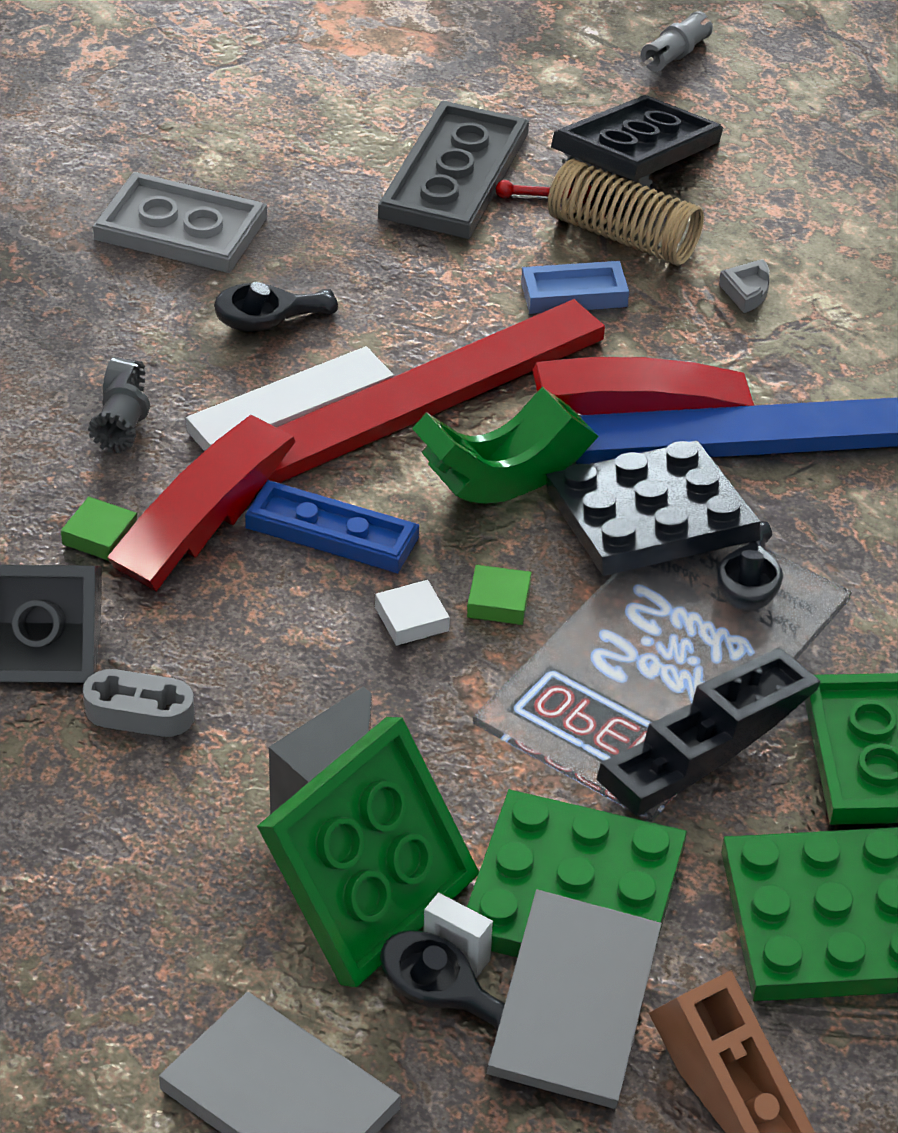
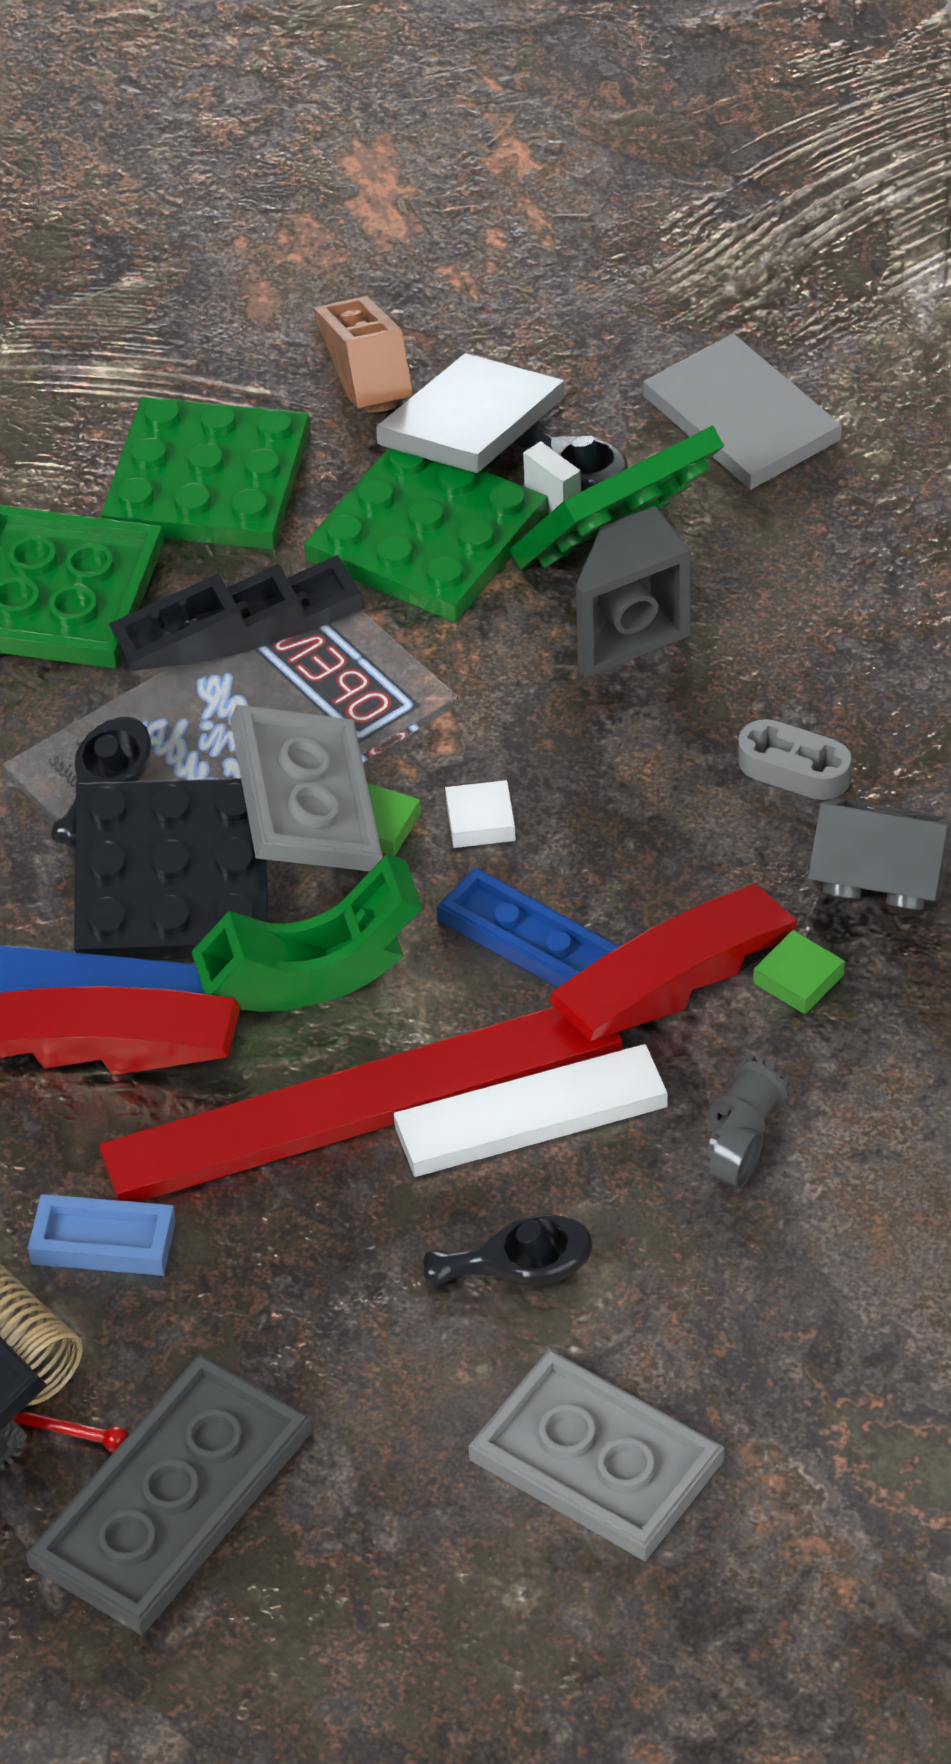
camera: 160 degrees left, 5 degrees up
none -> light grey tile [230,705,383,871]

